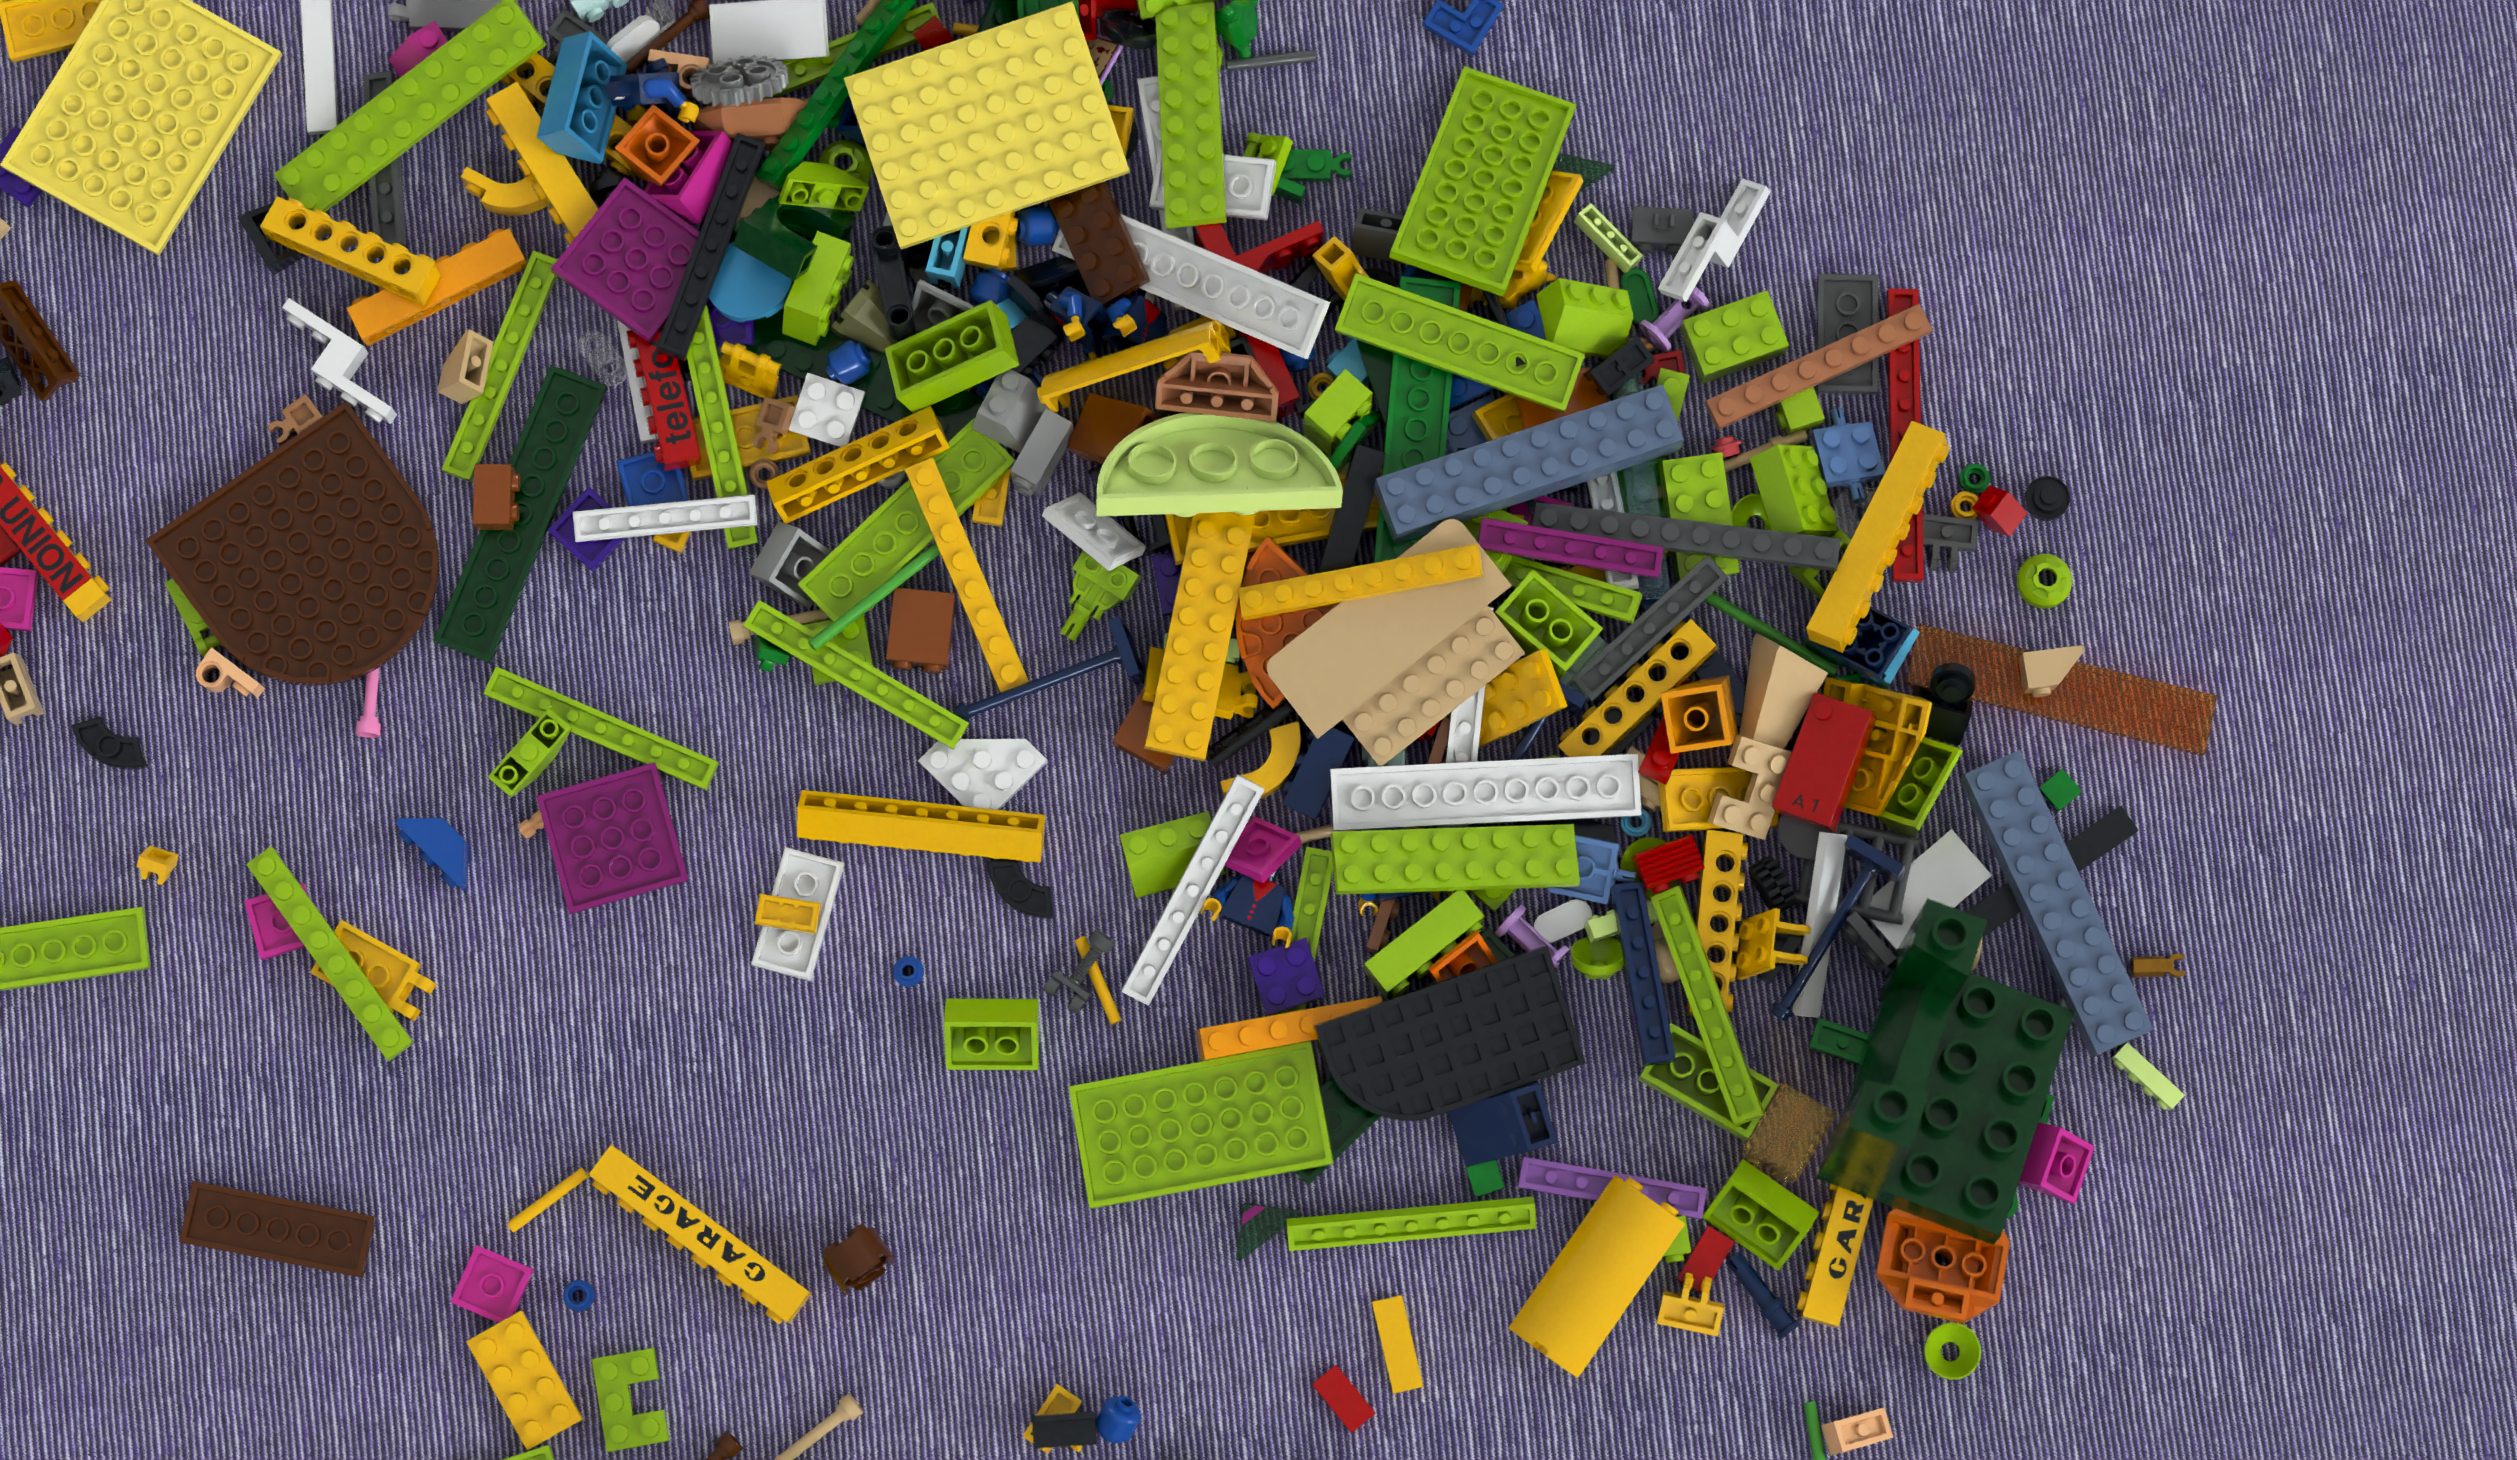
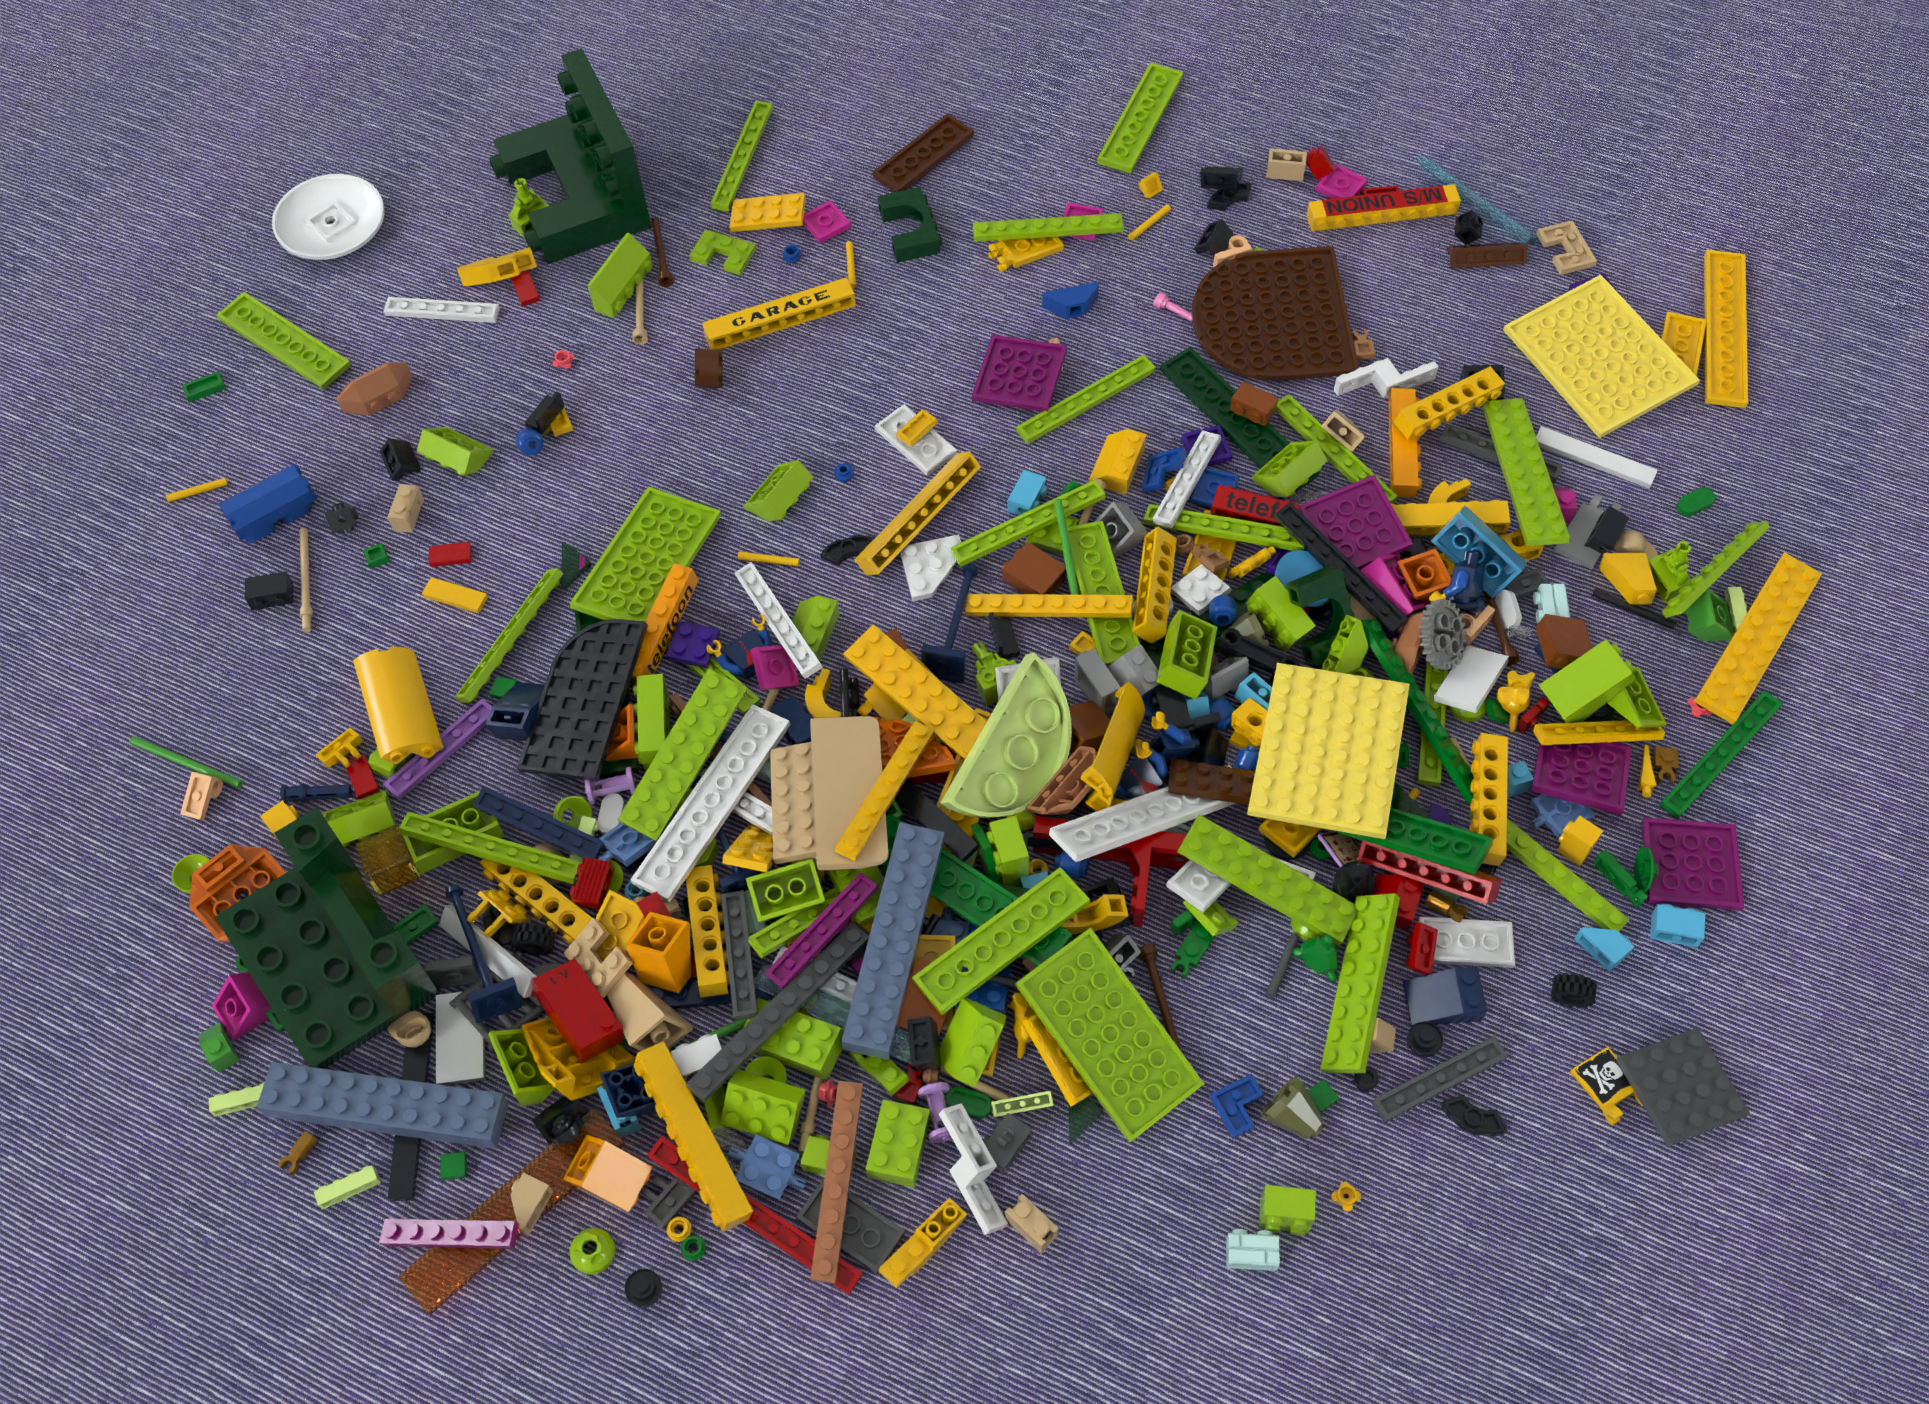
camera: 125 degrees right, 20 degrees down
lime slope [488,708,572,798] -> none
red plate [912,15,954,51] -> none
dark grey bar [1043,929,1115,1014] -> none
red brick [1972,485,2027,537] -> none
none -> bright green slope [199,1022,241,1073]
none -> yellowish green piece [314,1165,381,1209]
none -> plate [379,1219,519,1249]
none -> light orange slope [563,1135,652,1212]
none -> white brick [671,1034,722,1083]
none -> dark green arch [878,187,942,263]
none -> yellow slope [879,1198,967,1289]
none -> black panel [989,612,1020,659]
none -> tan brick [1005,1194,1059,1254]
none -> medium azure brick [1008,470,1048,515]
none -> yellow slope [1088,429,1146,494]
none -> yellow bar [1128,204,1171,241]
none -> reddish brown piece [1139,944,1181,1049]
none -> blue plate [1142,447,1186,493]
none -> black panel [1194,219,1235,257]
none -> black tile [1200,166,1243,190]
none -> lime slope [1251,441,1328,498]

